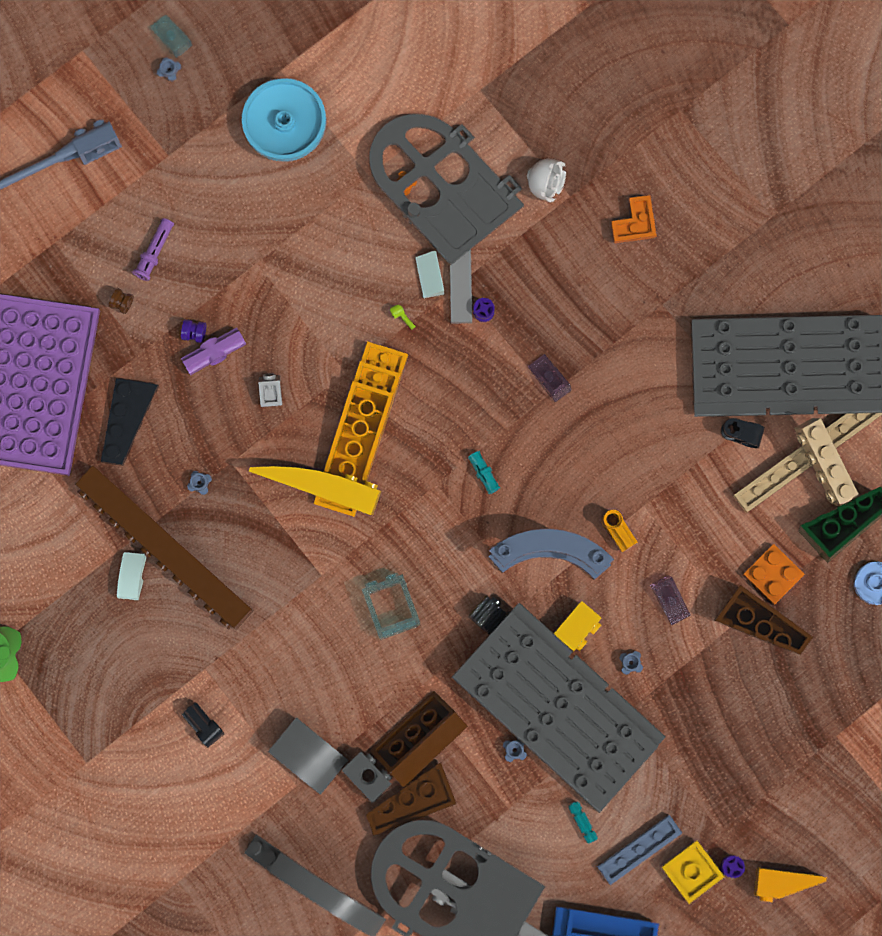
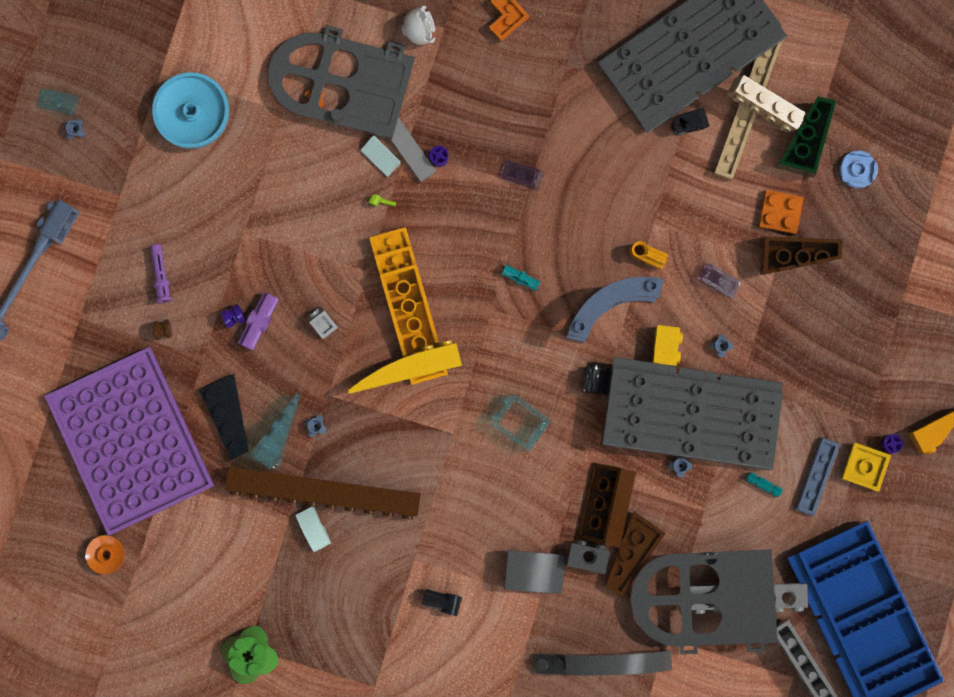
camera: 40 degrees left, 5 degrees up
none -> clear light blue wedge [250,393,302,470]

